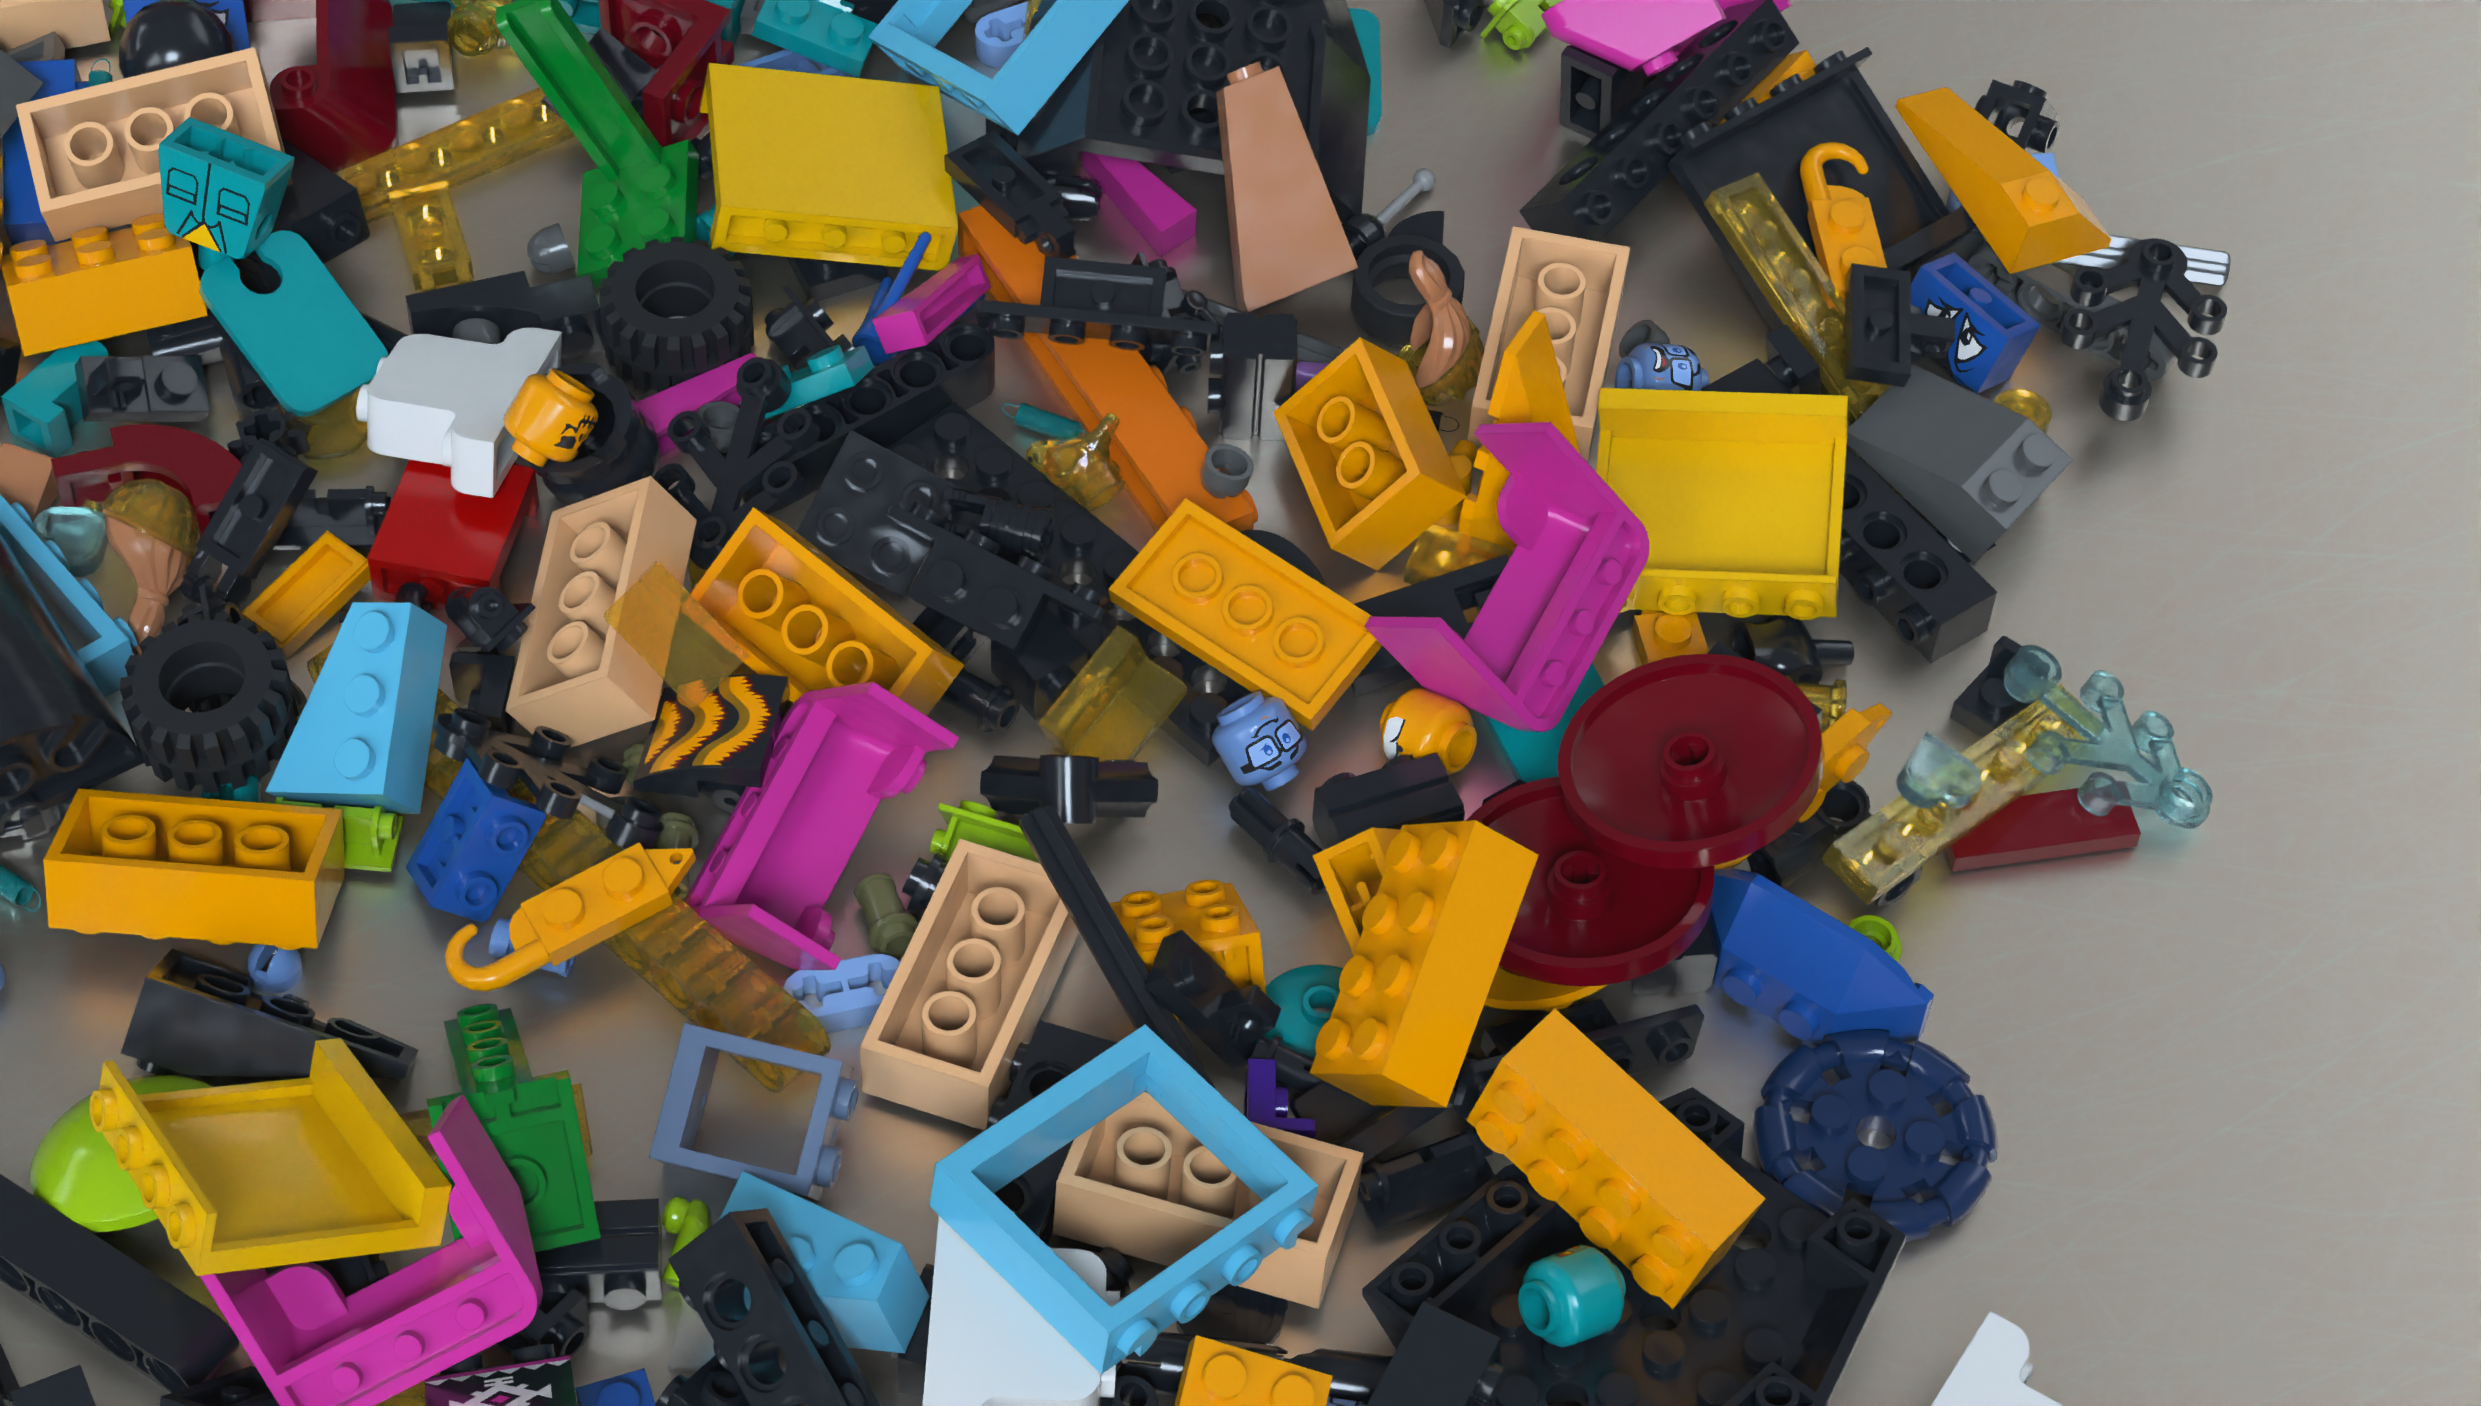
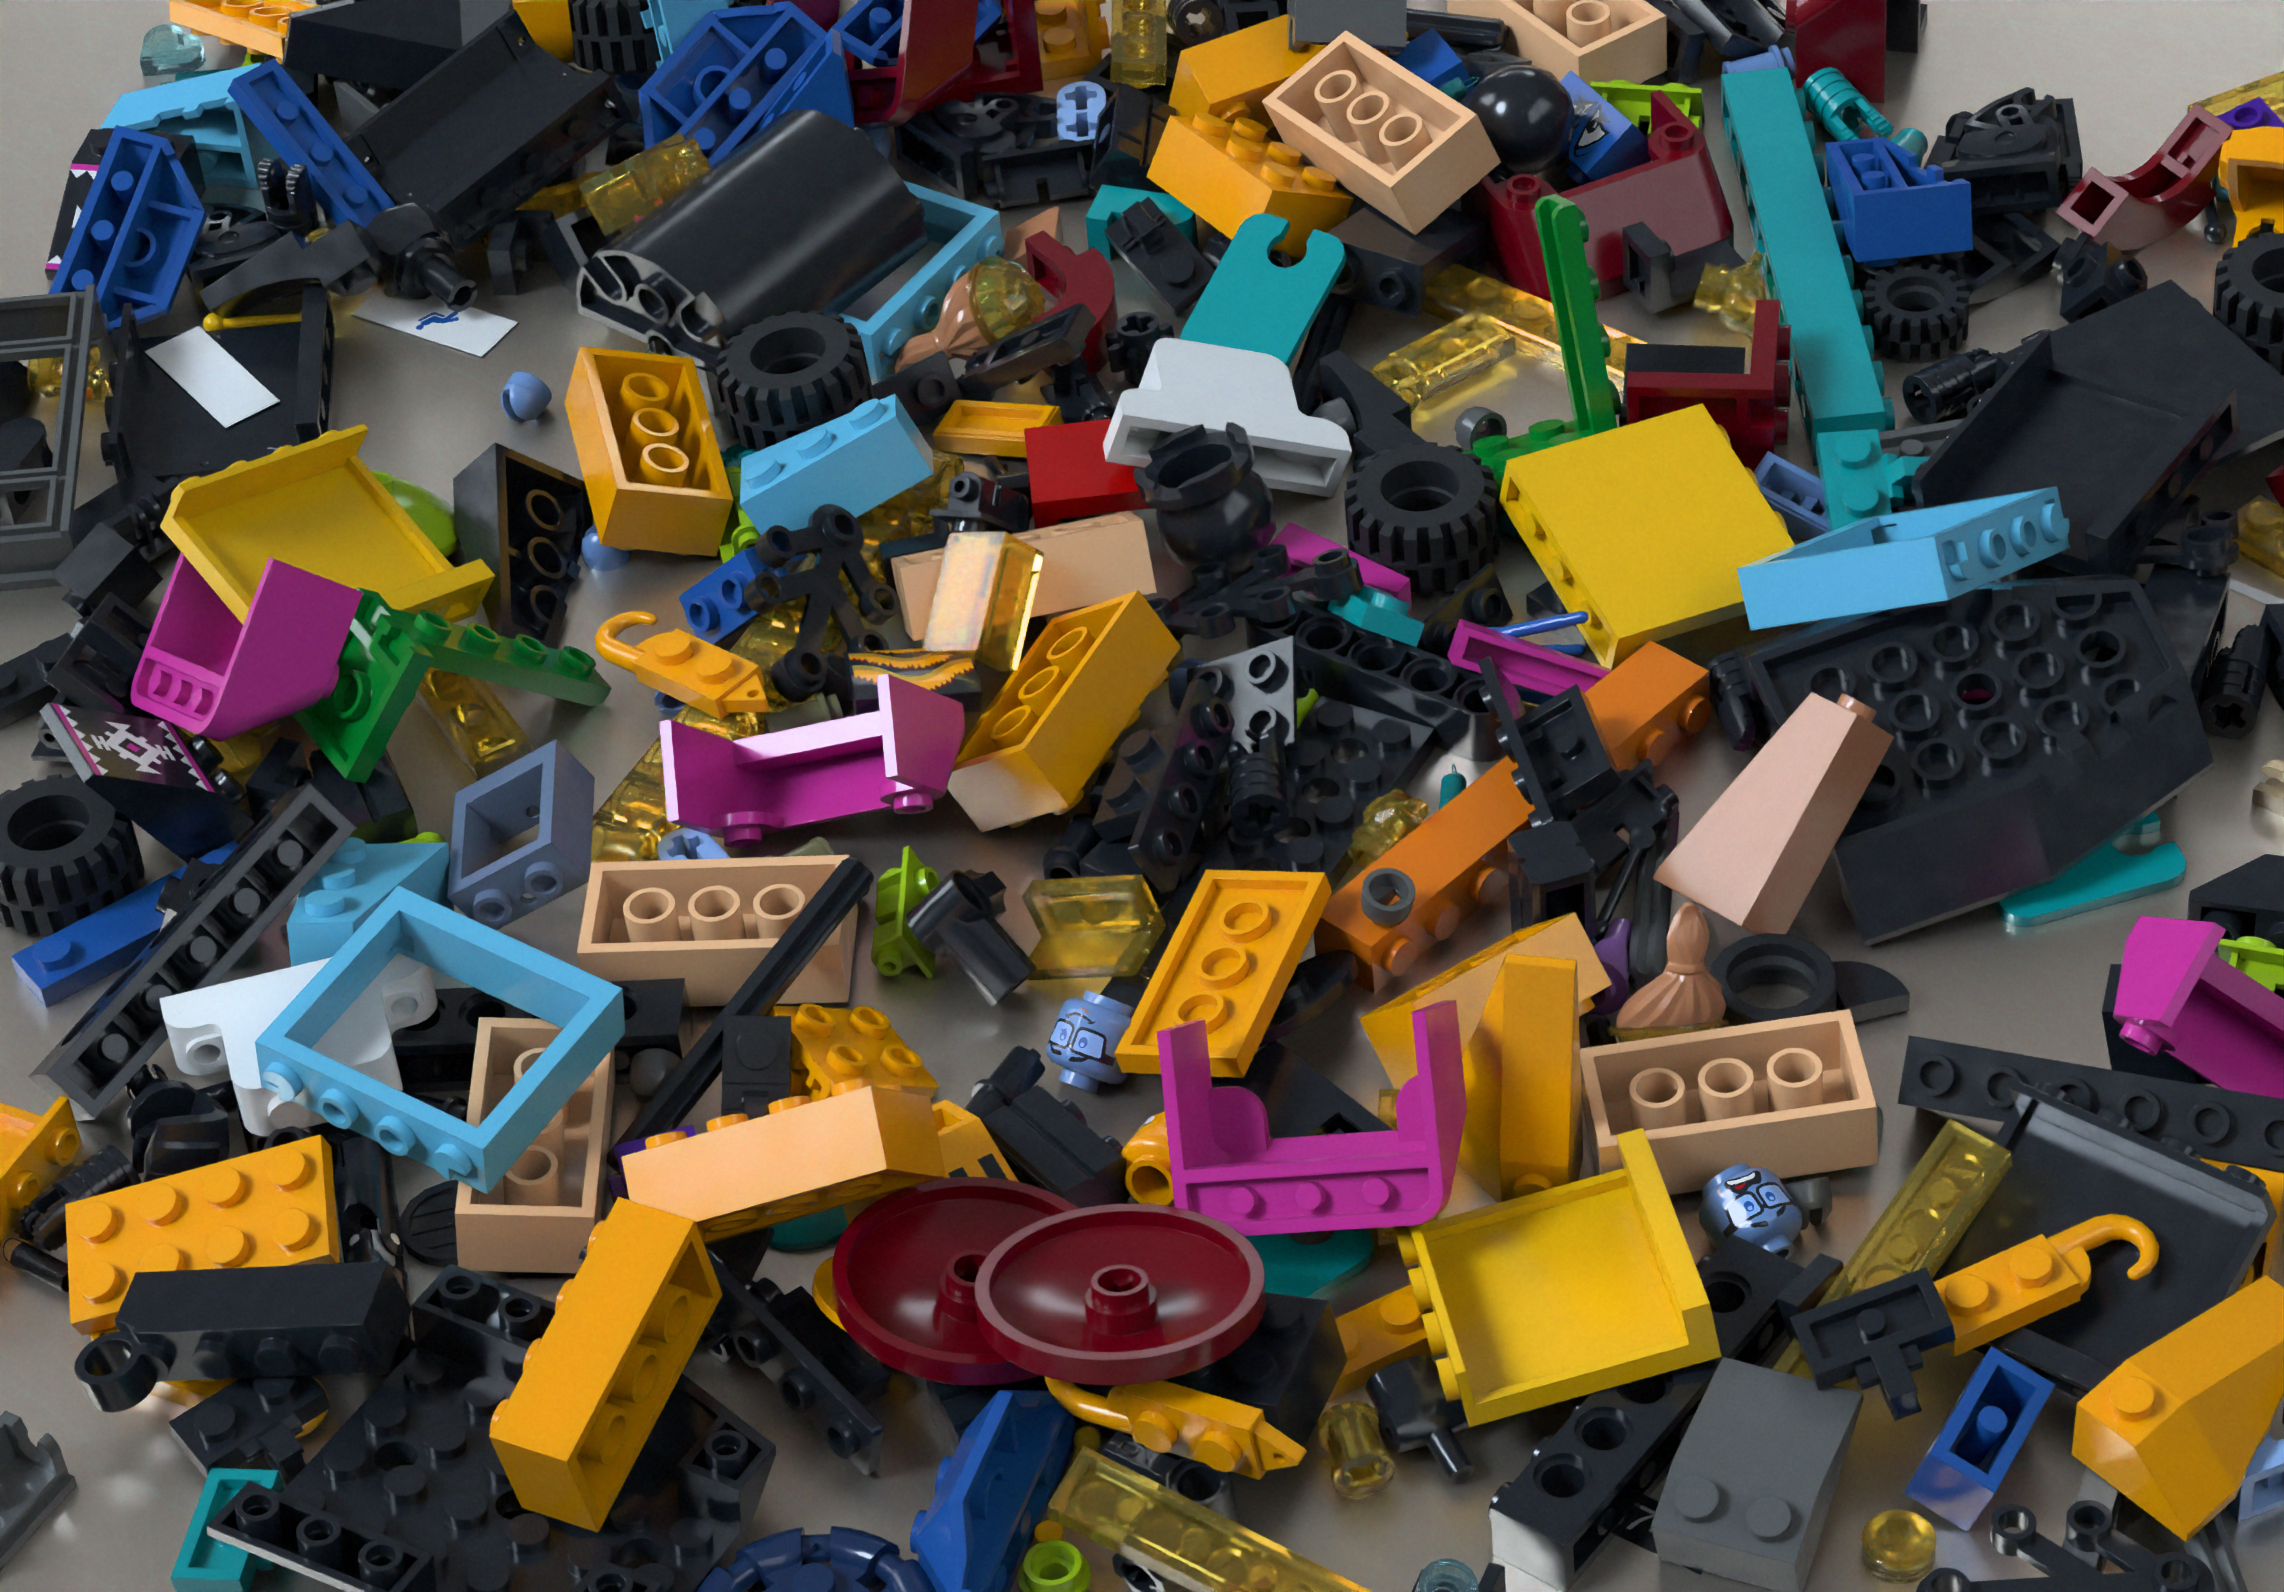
camera: 80 degrees right, 10 degrees down
teal torso [158,117,295,270] -> none
light orange head [503,368,598,467] -> none
black hinge [944,131,1076,259] -> none
hinge [1342,168,1436,260] -> none
teal head [1518,1245,1626,1347] -> none
clear light blue tile [1896,732,1982,809] -> none

